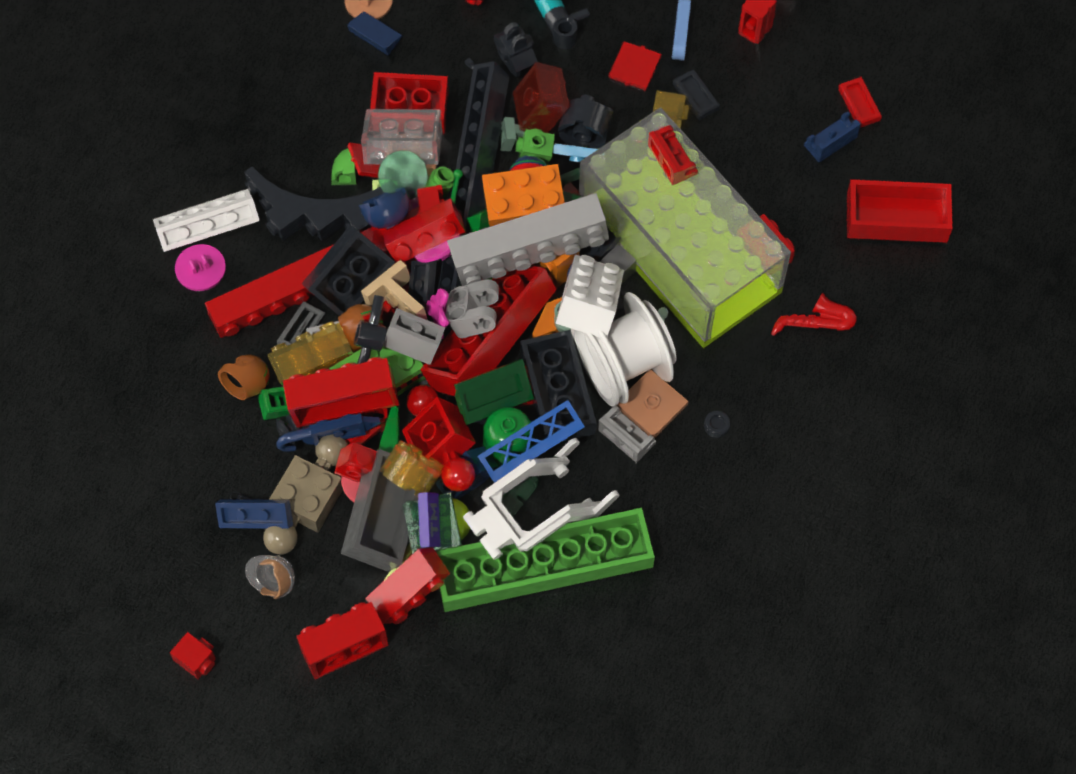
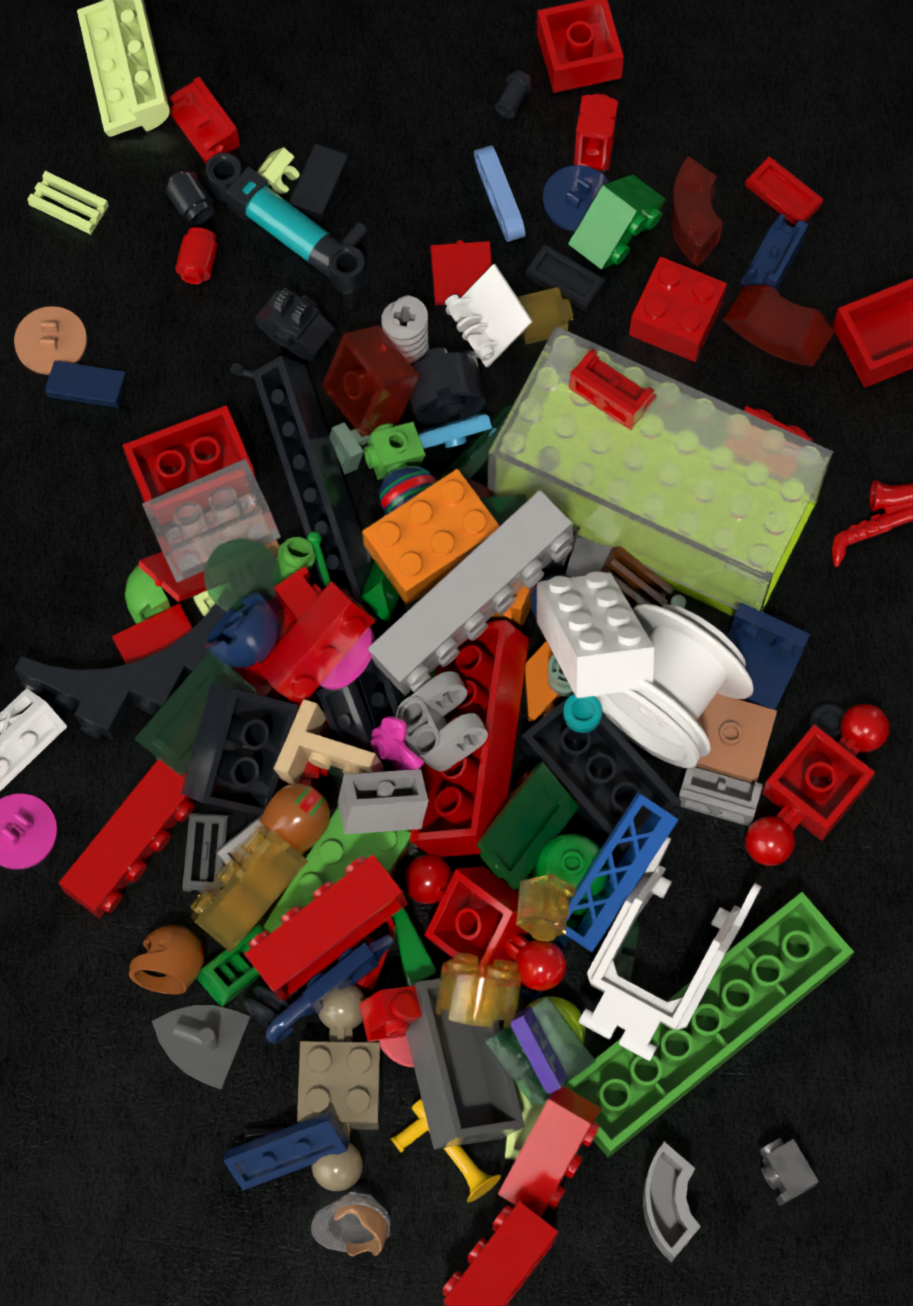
camera: 25 degrees left, 5 degrees up
black piece [354,295,387,364] -> none
none -> red tile [112,603,193,664]
none -> clear green piece [135,652,256,777]
none -> dark grey shield [152,1005,251,1090]
none -> light grey piece [382,295,429,365]
none -> yellow piece [390,1099,501,1202]
none -> white hinge [445,264,533,367]
none -> clear yellow brick [516,874,576,941]
none -> dark blue piece [543,165,610,231]
none -> teal tile [563,694,602,733]
none -> brick [568,175,666,269]
none -> reddish brown tile [600,546,674,607]
none -> red brick [629,256,727,362]
none -> light grey brick [643,1142,701,1262]
none -> clear red brick [670,156,723,266]
none -> clear red brick [723,285,835,366]
none -> dark blue bracket [727,603,810,710]
none -> red brick [745,703,889,866]
none -> flat silver brick [760,1139,819,1206]

